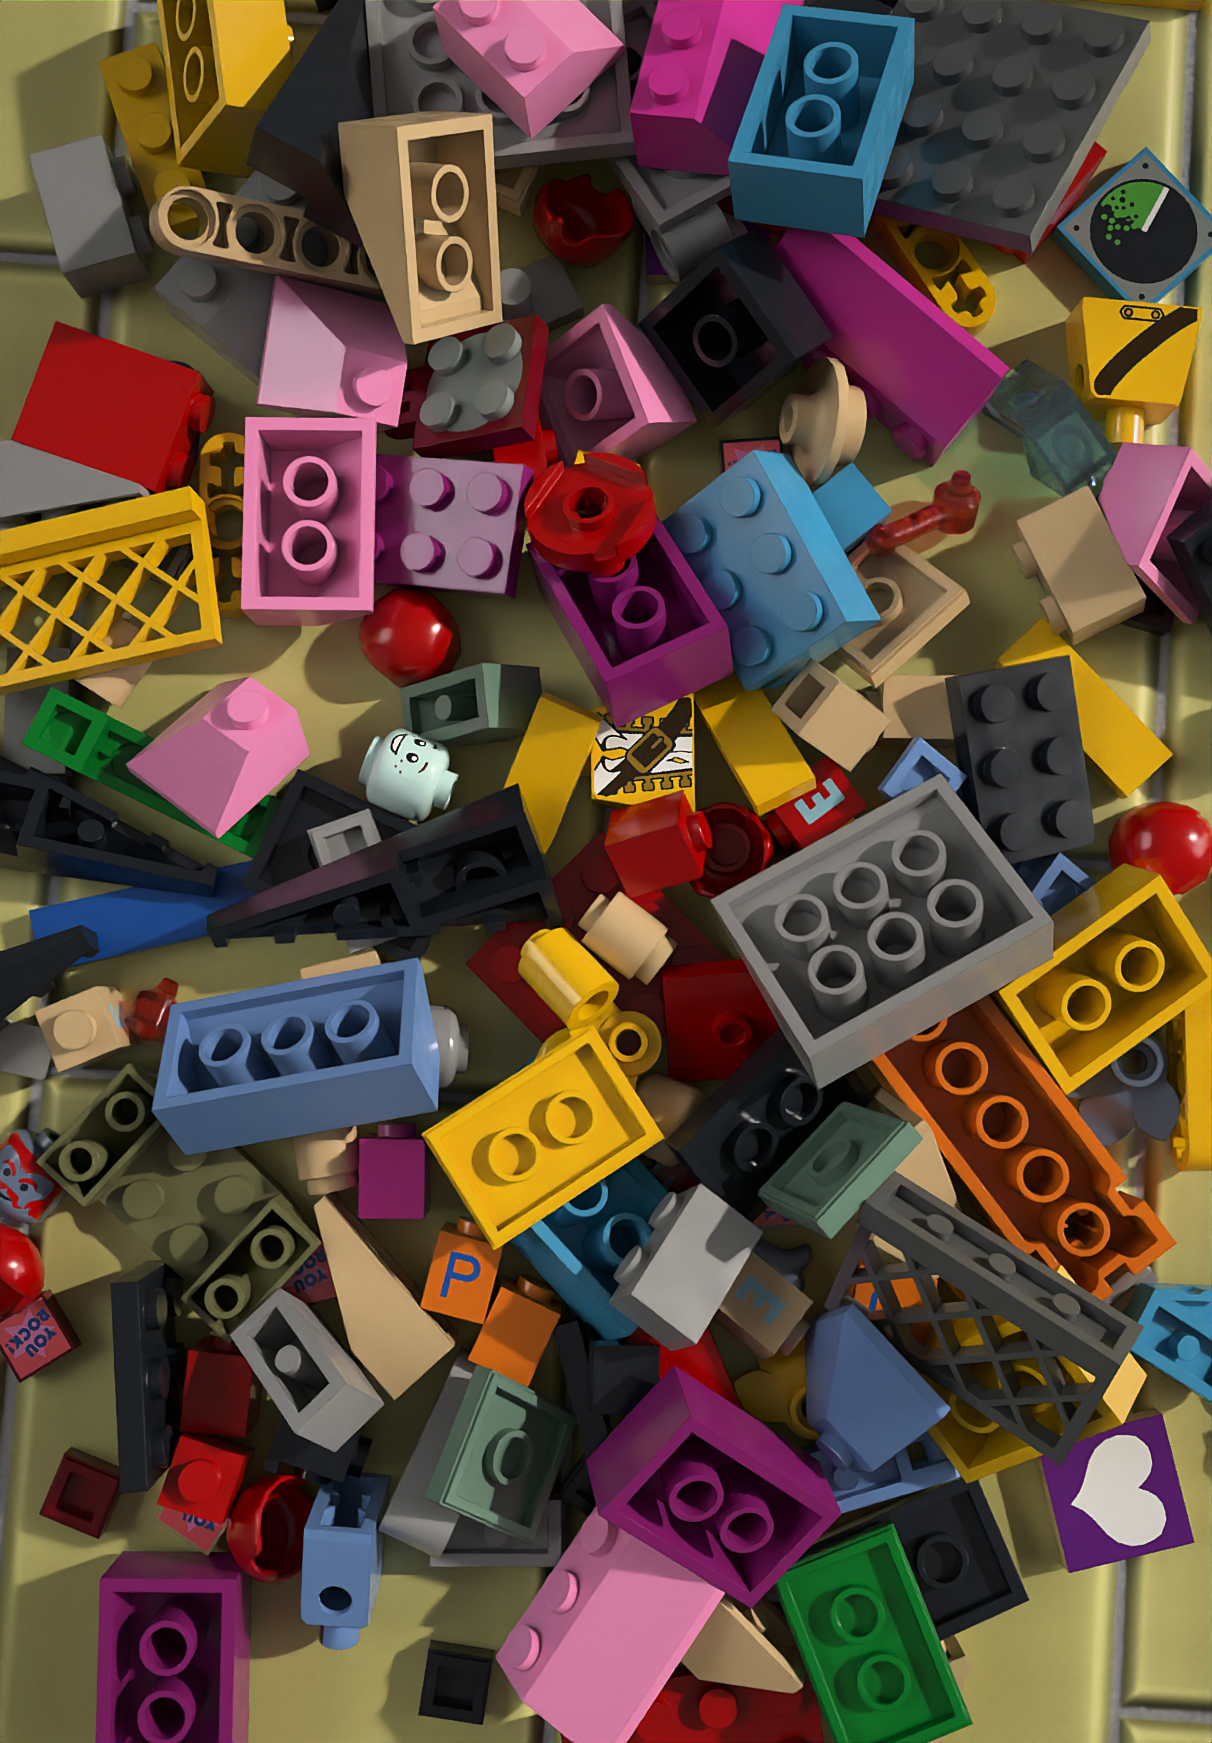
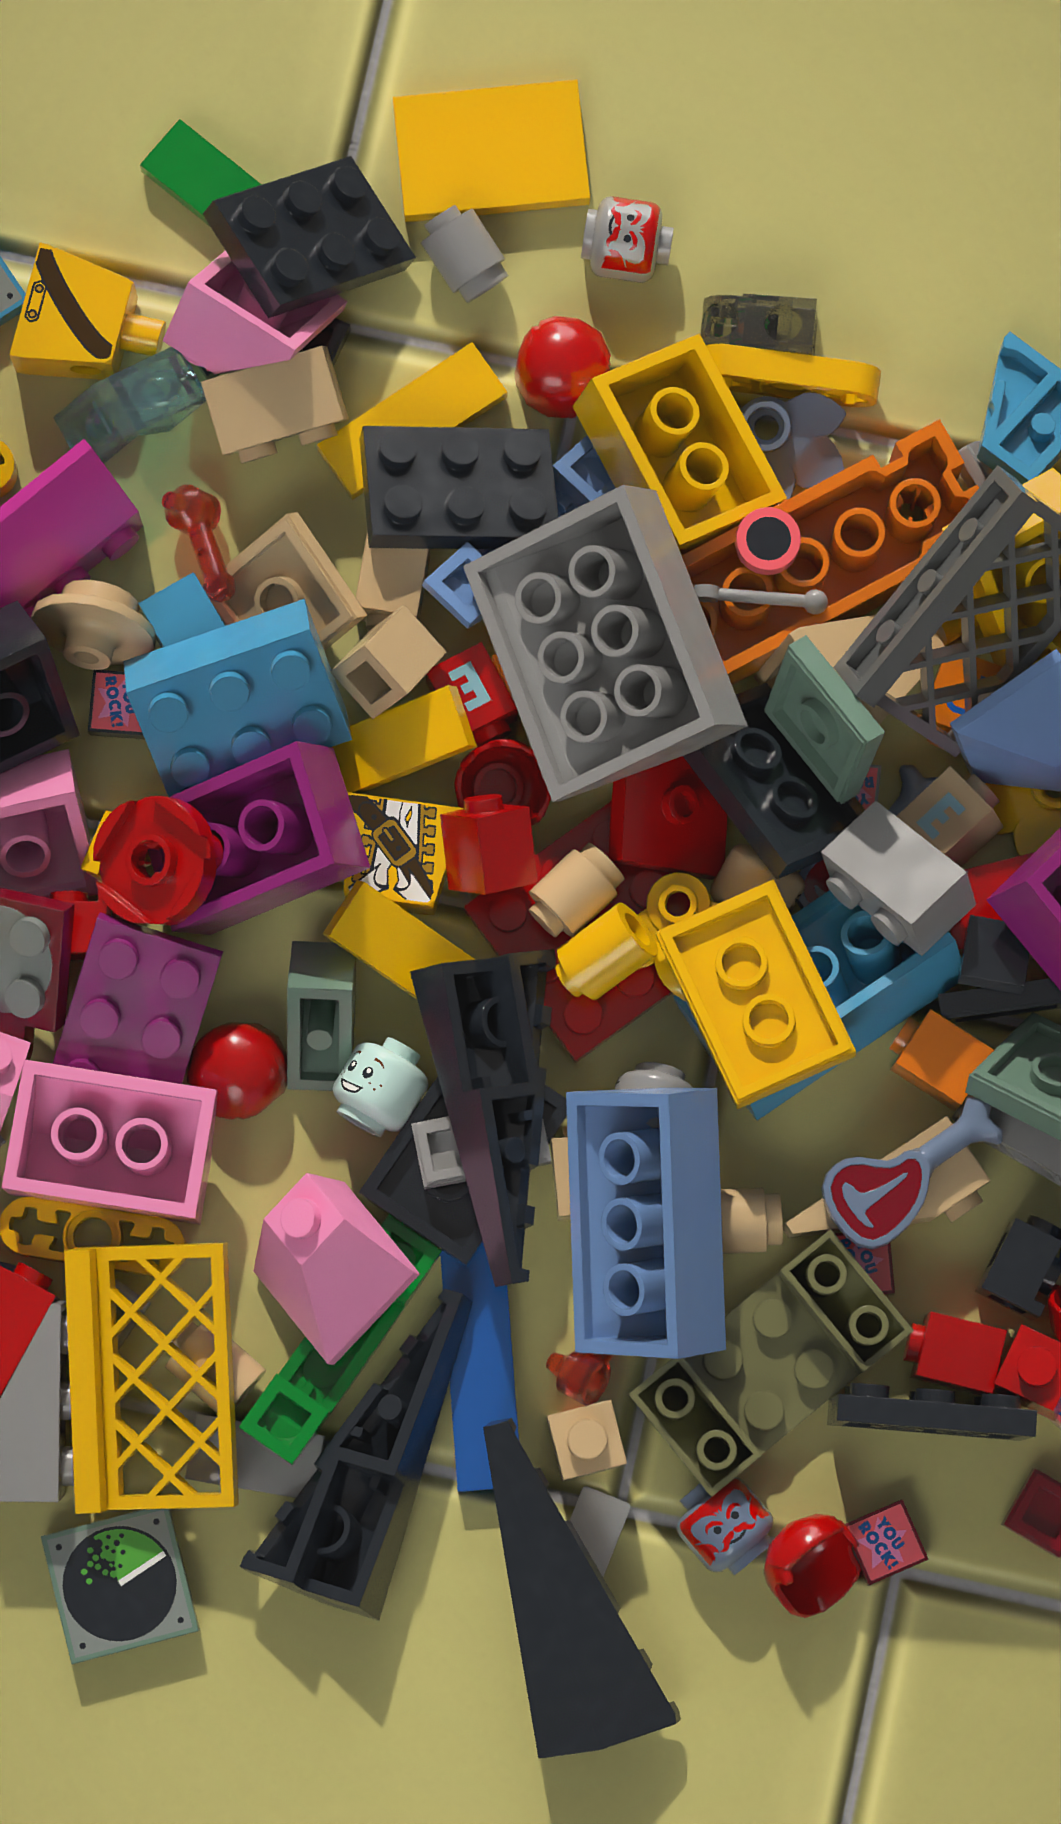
camera: 80 degrees left, 5 degrees down
light grey brick [230,1288,384,1452] -> none
dark pink brick [358,1122,431,1219] -> none
orange brick [420,1216,506,1325] -> none
none -> light grey hinge [694,584,828,614]
none -> tile [735,507,801,575]
none -> sand blue piece [821,1096,1003,1250]

